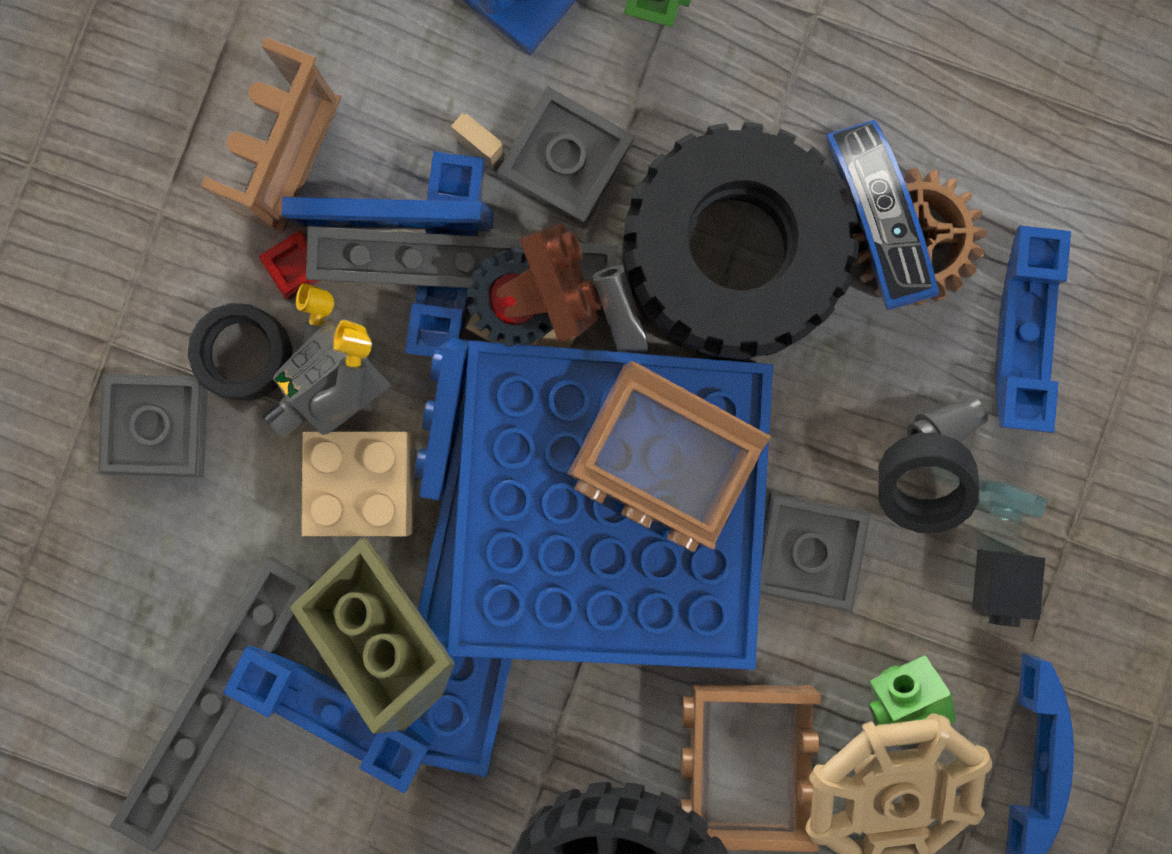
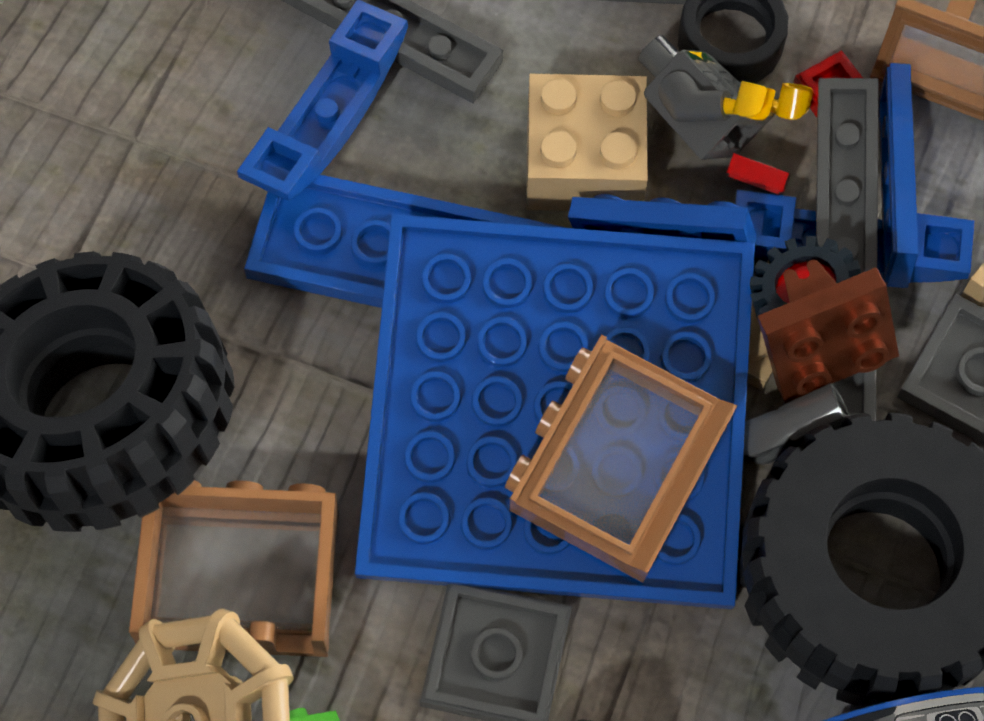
camera: 90 degrees right, 20 degrees down
olive slope [290,538,455,734] -> none
none -> red tile [726,153,791,195]

